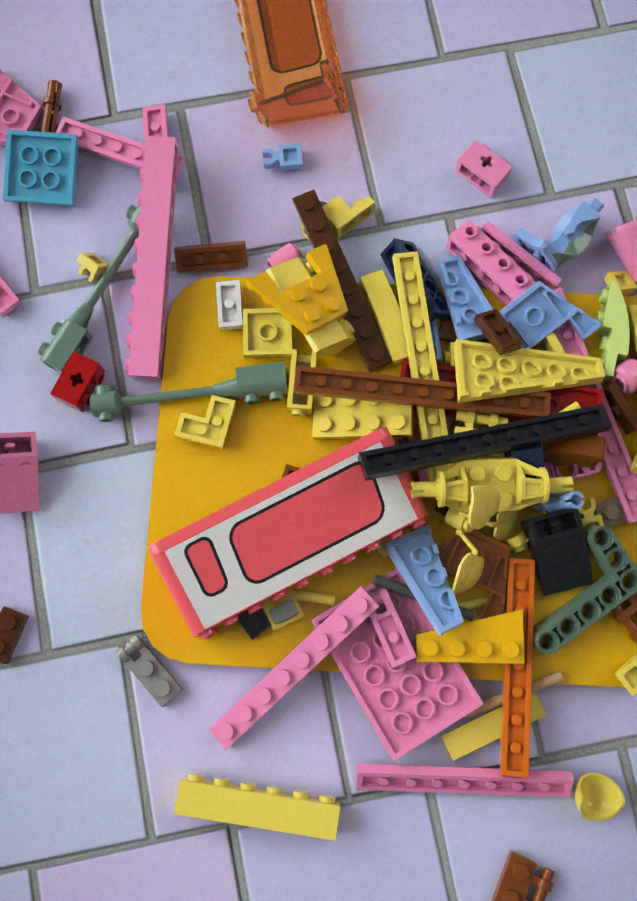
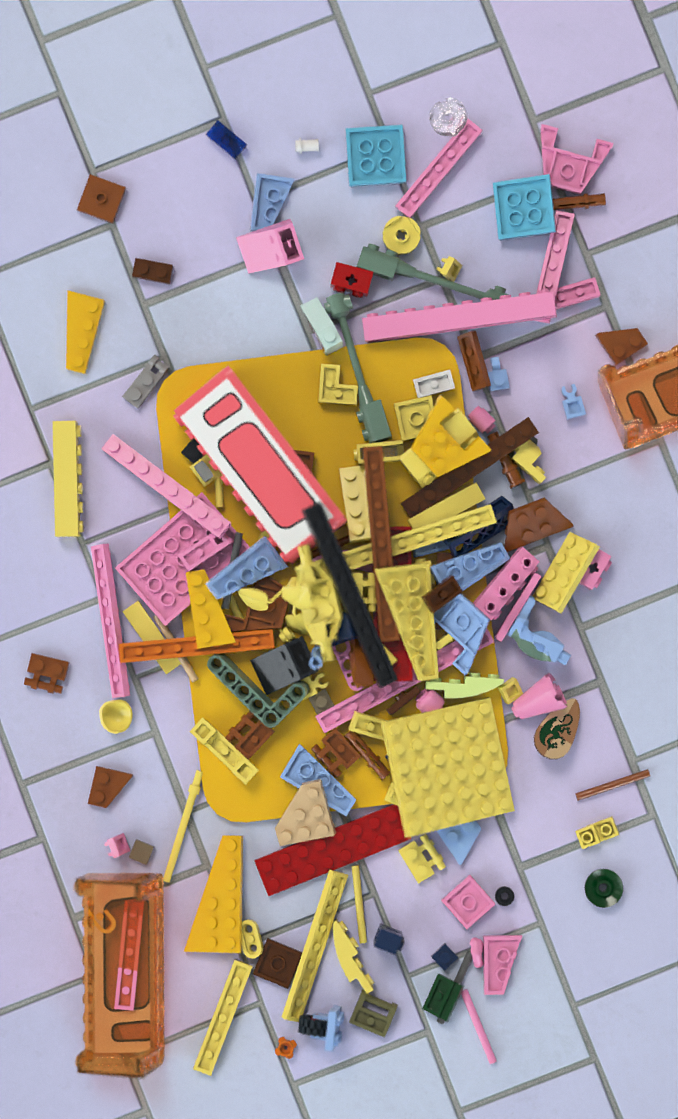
camera: 80 degrees right, 10 degrees up
none -> yellow wing [66,290,105,374]
none -> light aqua slope [300,298,343,356]
none -> light yellow plate [383,216,420,255]
none -> dark orange pin [487,431,525,489]
none -> light blue plate [488,356,510,392]
none -> dark orange wing [503,497,574,552]
none -> light yellow plate [533,532,600,614]
none -> dark orange wing [595,328,648,366]

